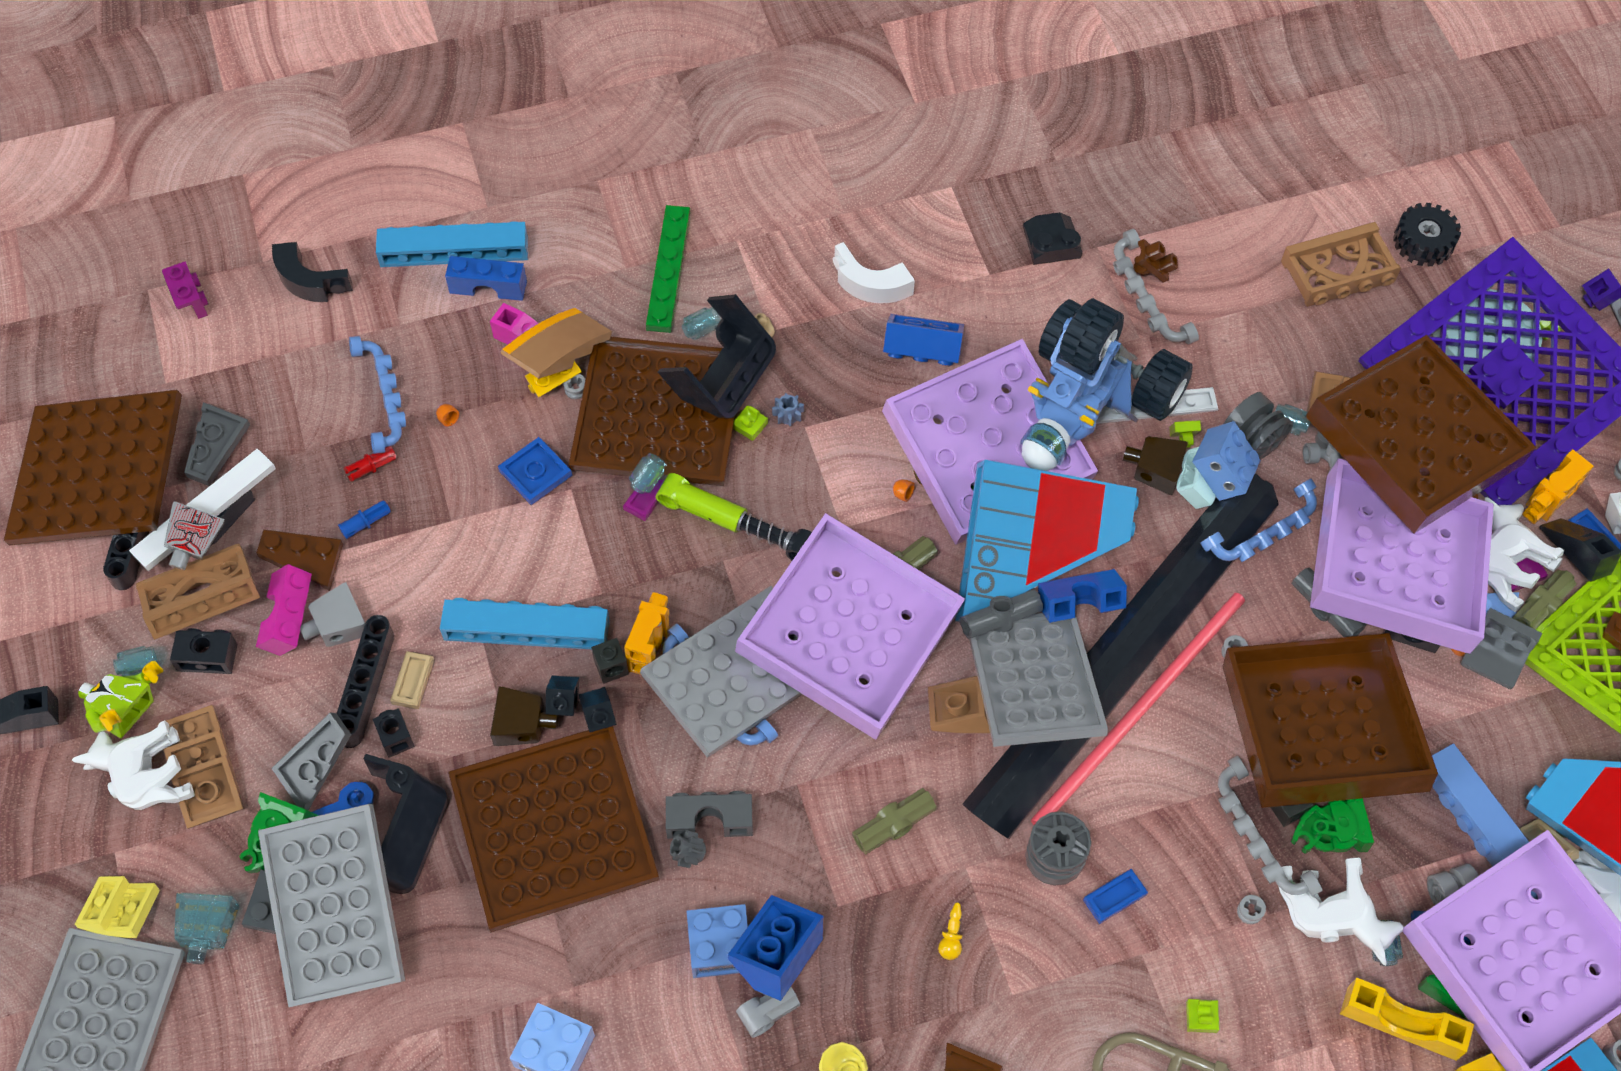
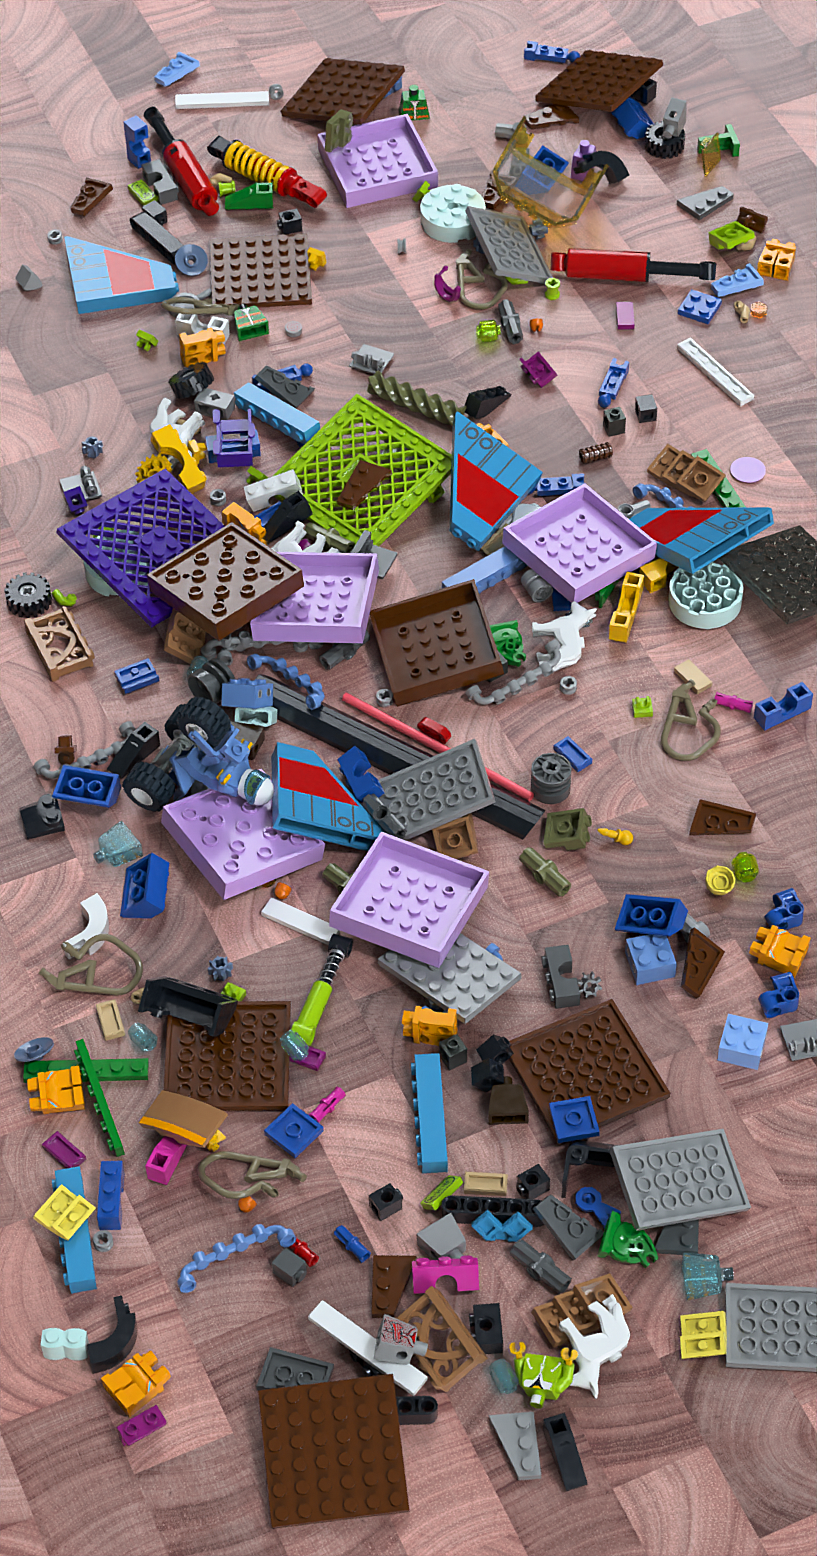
camera: 95 degrees left, 10 degrees down
none -> sand blue dish [14,1037,54,1062]
none -> light orange hips [27,1065,85,1114]
none -> light yellow slope [33,1184,96,1241]
none -> dark tan piece [38,934,143,995]
none -> light aqua brick [41,1328,89,1360]
none -> magenta tile [42,1131,86,1169]
none -> lime arm [52,589,77,606]
none -> blue slope [52,765,121,808]
none -> green plate [74,1039,125,1157]
none -> clear light blue torso [93,821,143,867]
none -> light grey bush [93,1230,113,1252]
none -> tan tile [96,999,125,1041]
none -> light orange hips [101,1350,171,1418]
none -> black slope [107,722,160,779]
none -> blue plate [114,658,160,694]
none -> dark tan piece [197,1151,307,1199]
none -> white tile [261,898,340,945]
none -> dark grey brick [272,1247,307,1287]
none -> dark pink pin [309,1087,346,1123]
none -> black brick [369,1183,403,1221]
none -> red beam [417,717,452,744]
none -> lime tile [420,1175,463,1210]
none -> dark azure tile [471,1210,533,1242]
none -> light grey wing [489,1412,541,1481]
none -> dark grey piece [510,1239,572,1294]
none -> olive plate [544,808,592,851]
none -> blue plate [549,1096,600,1143]
none -> reddish brown wing [681,927,725,999]

